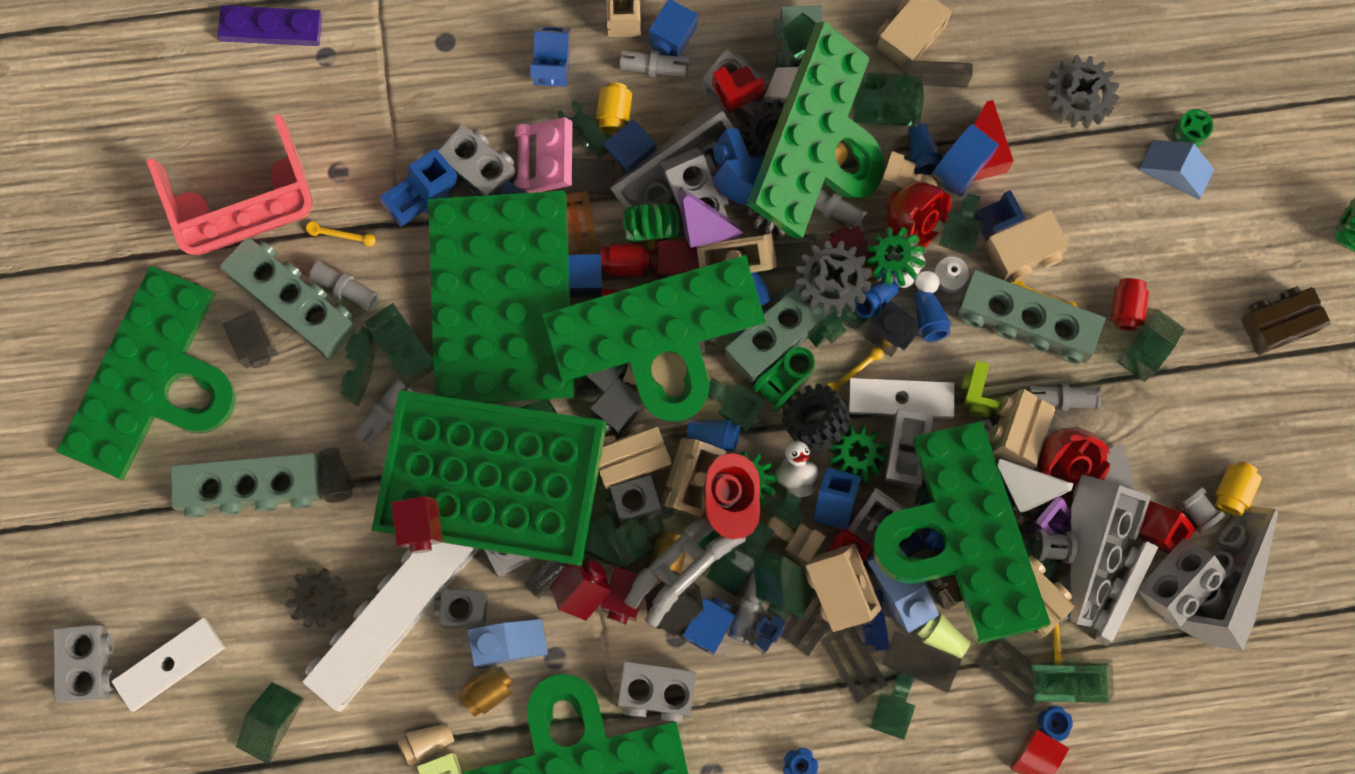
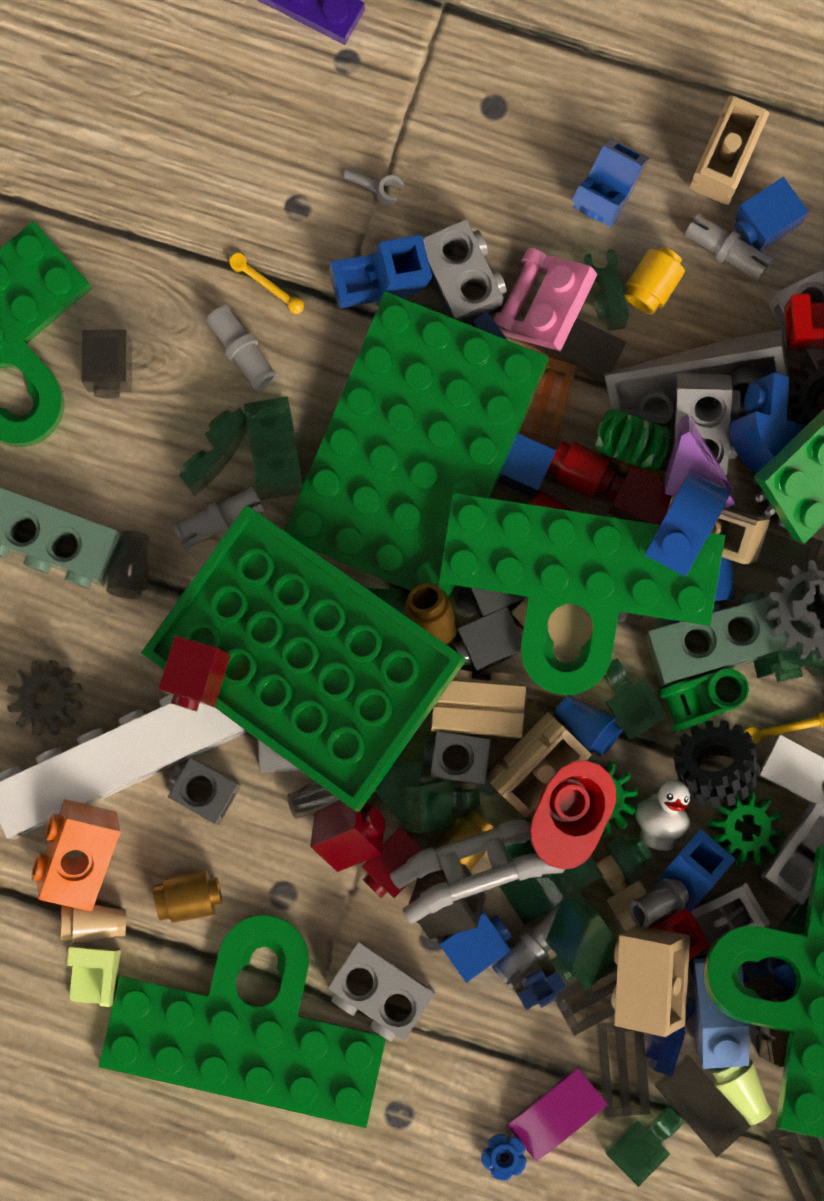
camera: 30 degrees right, 5 degrees up
coral windscreen [146,114,313,255] -> none
sand green brick [219,238,357,360] -> none
medium blue slope [468,619,548,669] -> none
dark blue panel [604,119,656,176] -> none
none -> orange brick [31,799,120,912]
none -> light grey hand [343,168,404,206]
none -> pearl gold brick [405,583,458,644]
none -> magenta slope [506,1067,608,1161]
none -> dark grey pin [628,878,689,928]
none -> blue brick [645,469,731,577]

